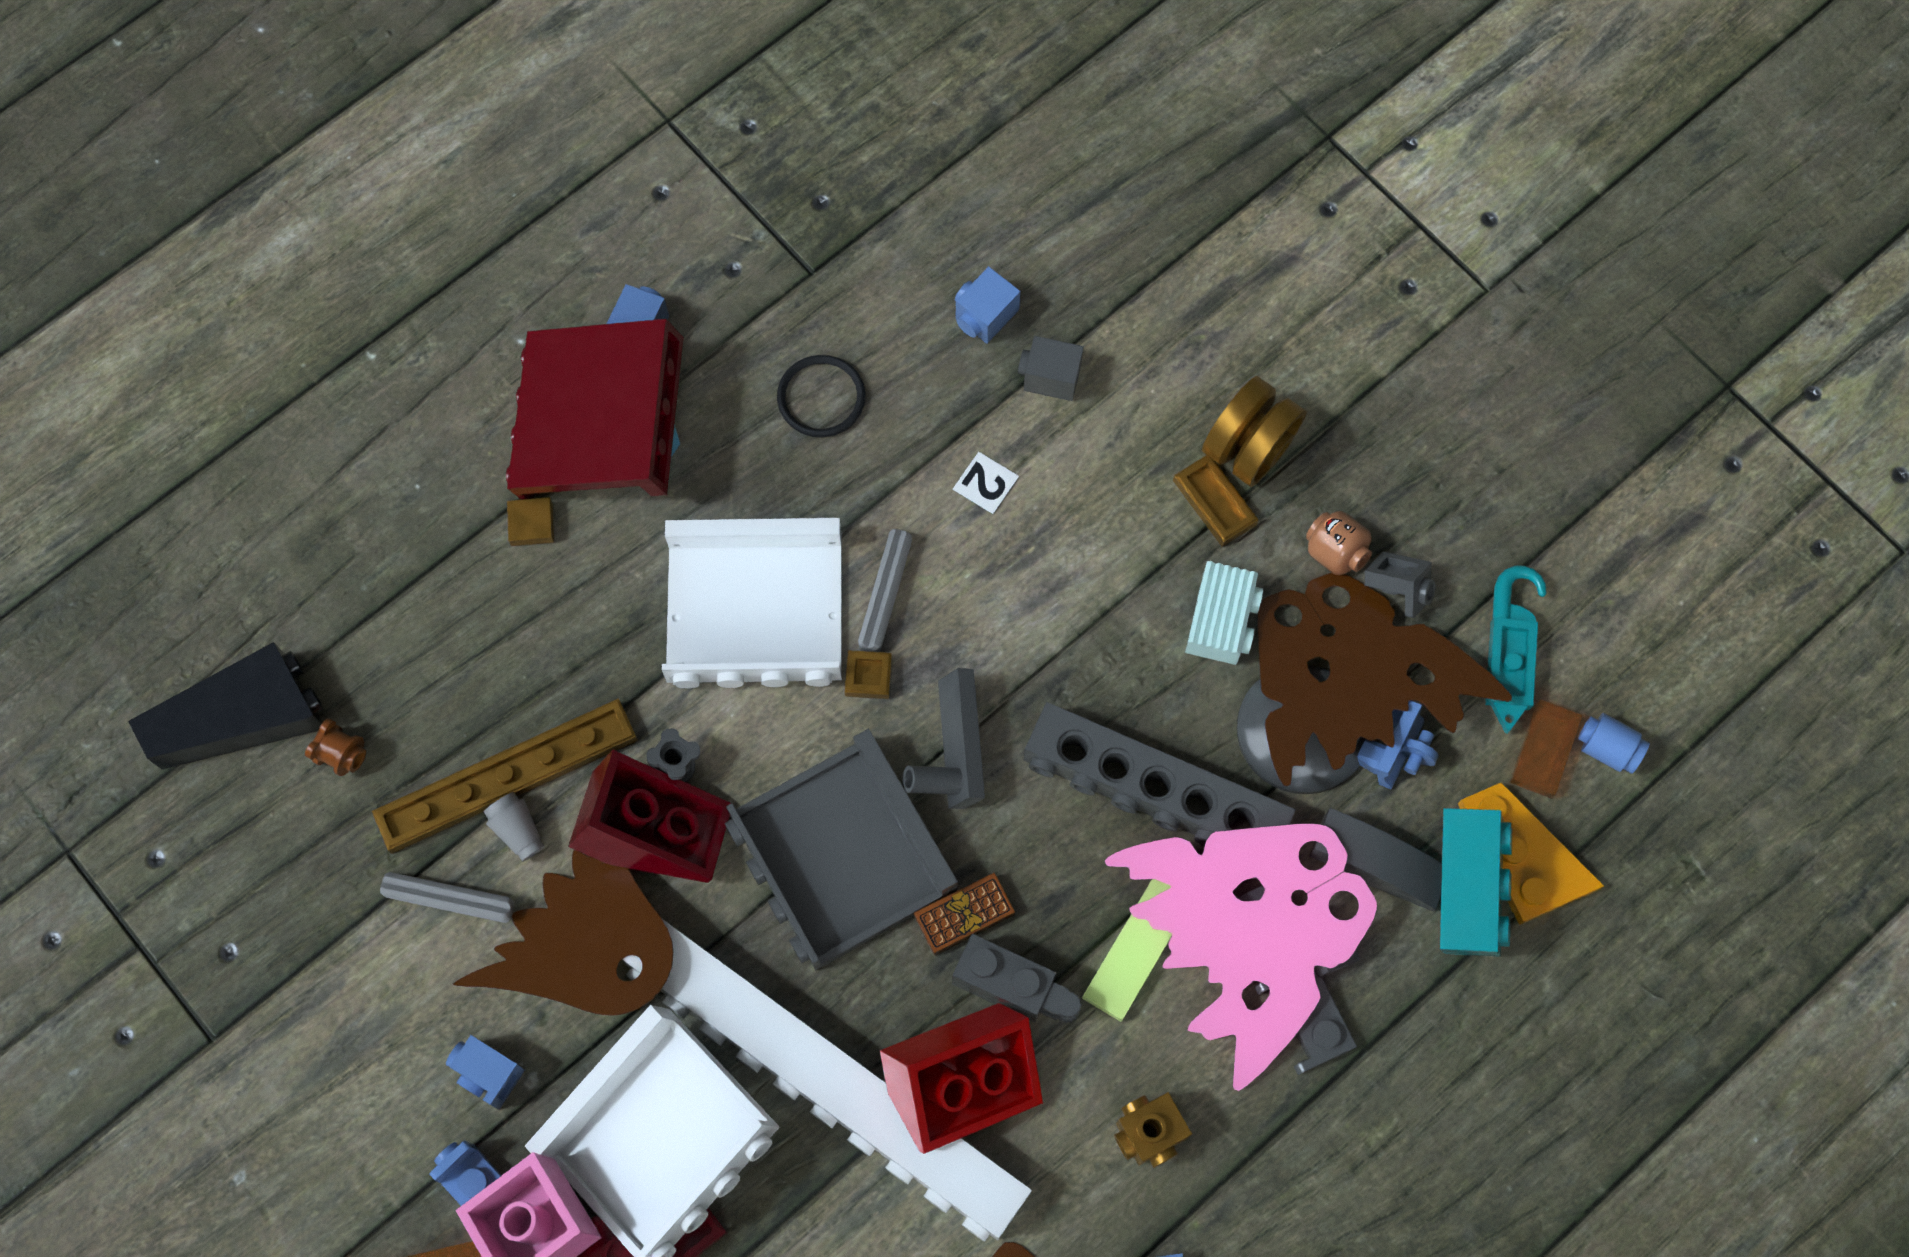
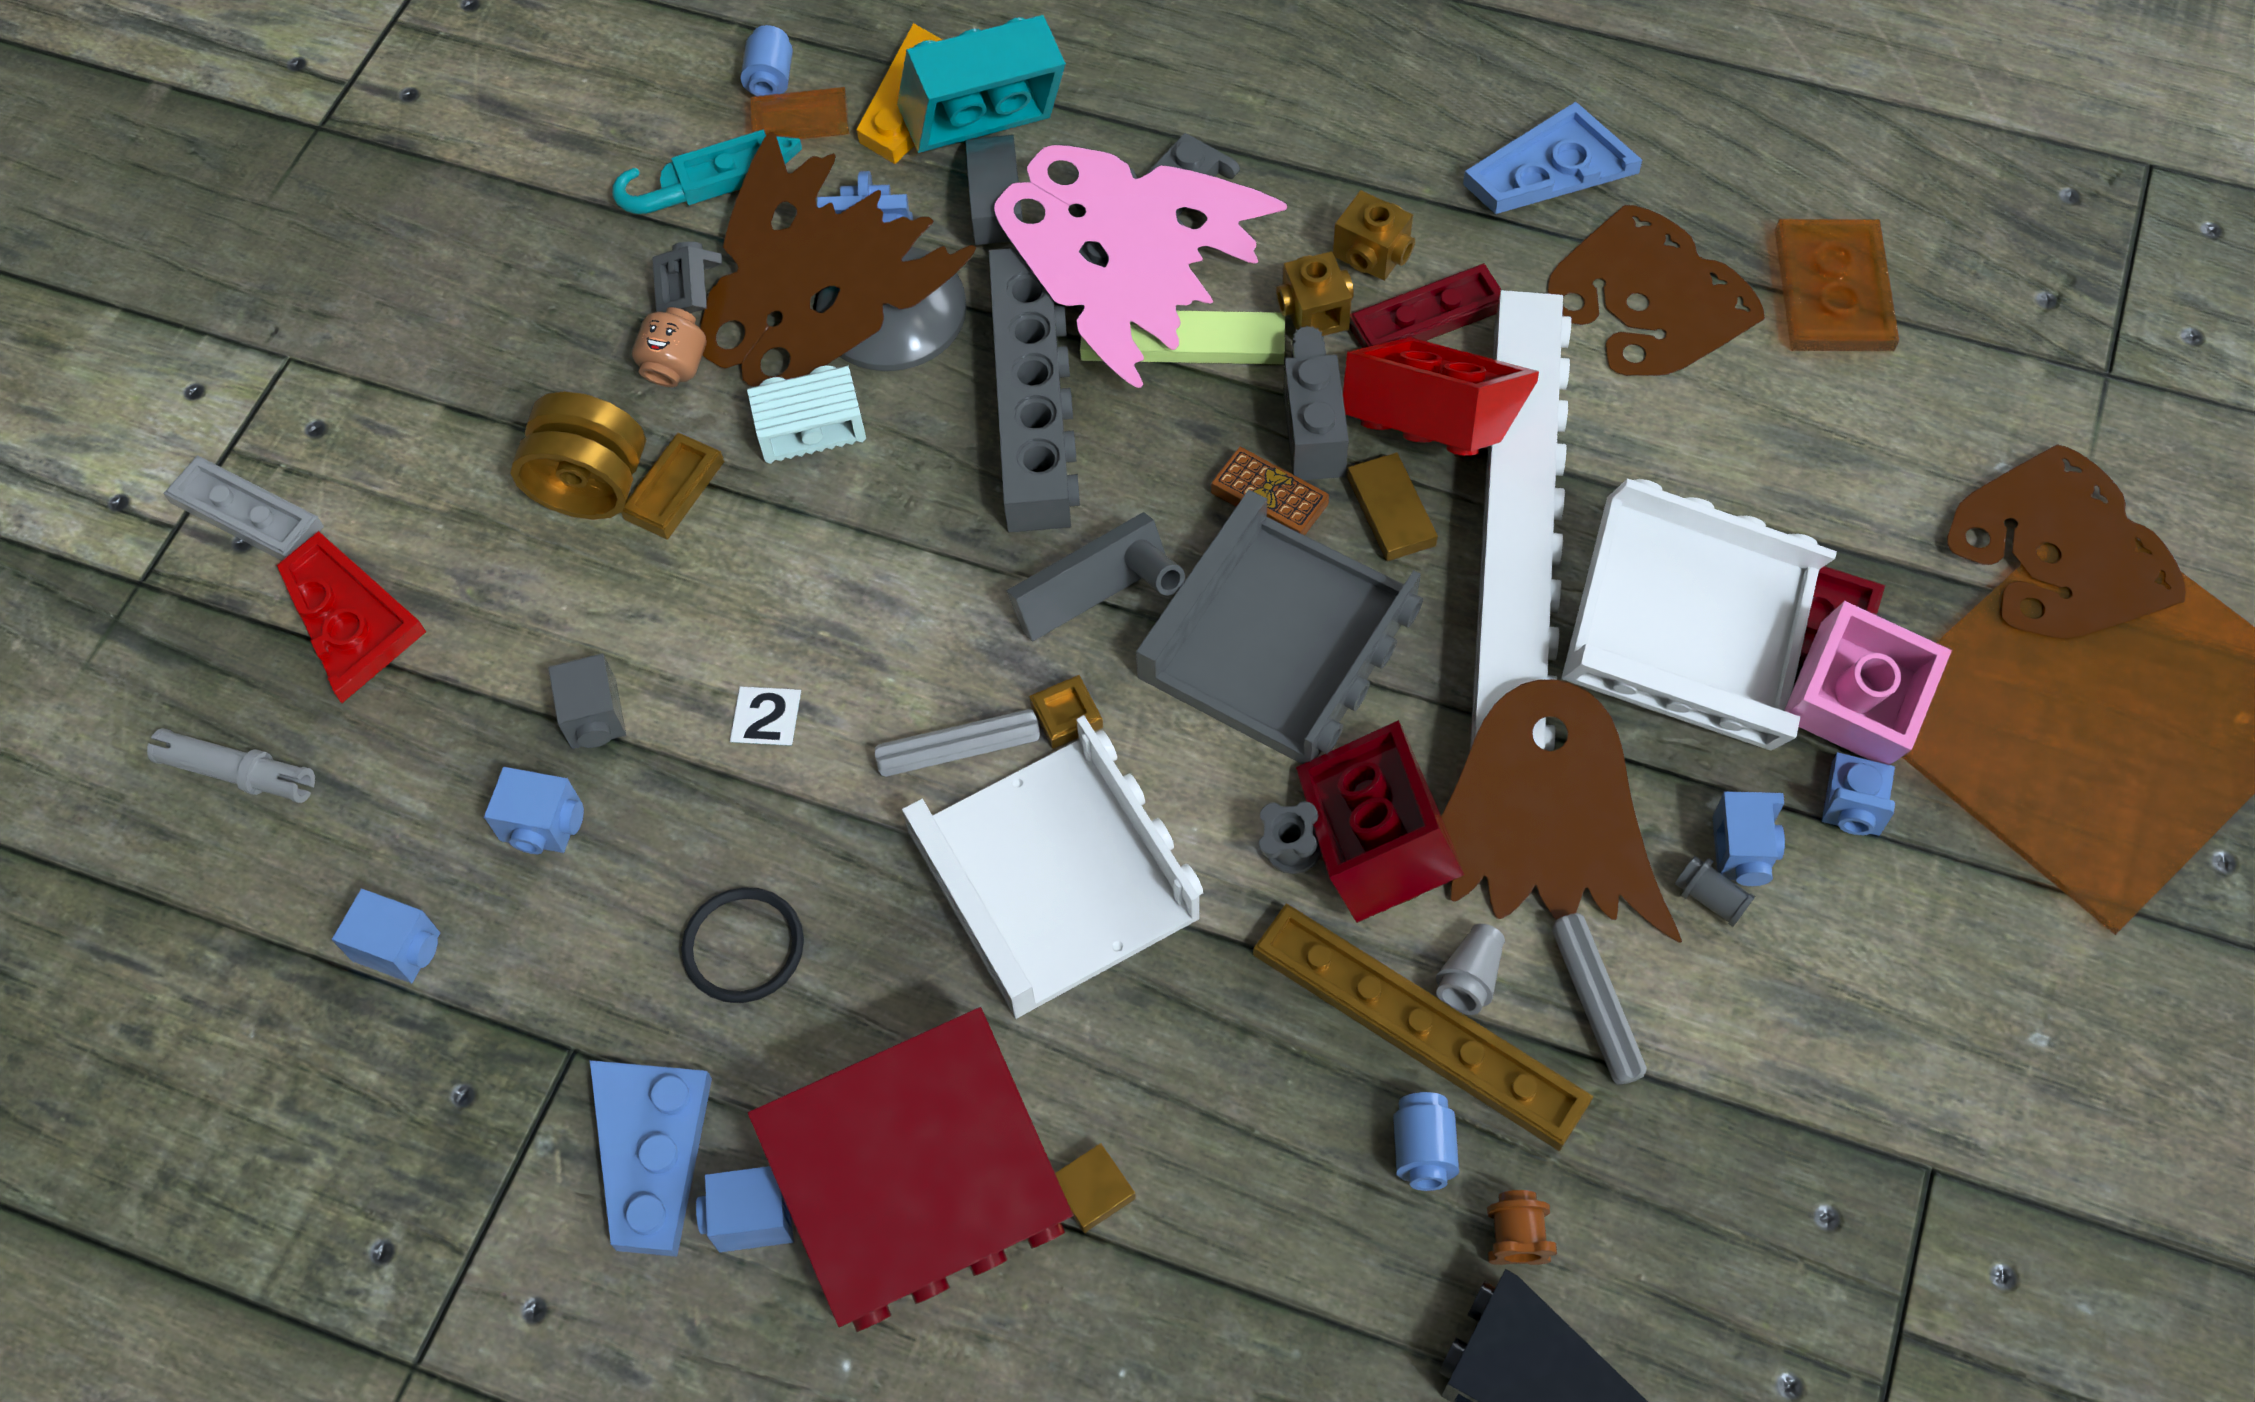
camera: 115 degrees left, 10 degrees down
none -> light grey pin [147,728,315,803]
none -> light grey tile [163,455,324,561]
none -> red wing [277,531,426,703]
none -> medium blue brick [332,888,440,984]
none -> medium blue wing [590,1060,712,1257]
none -> pearl gold brick [1276,251,1354,336]
none -> pearl gold tile [1347,452,1438,561]
none -> dark red tile [1349,263,1502,348]
none -> medium blue brick [1393,1092,1459,1191]
none -> dark grey pin [1675,856,1756,927]

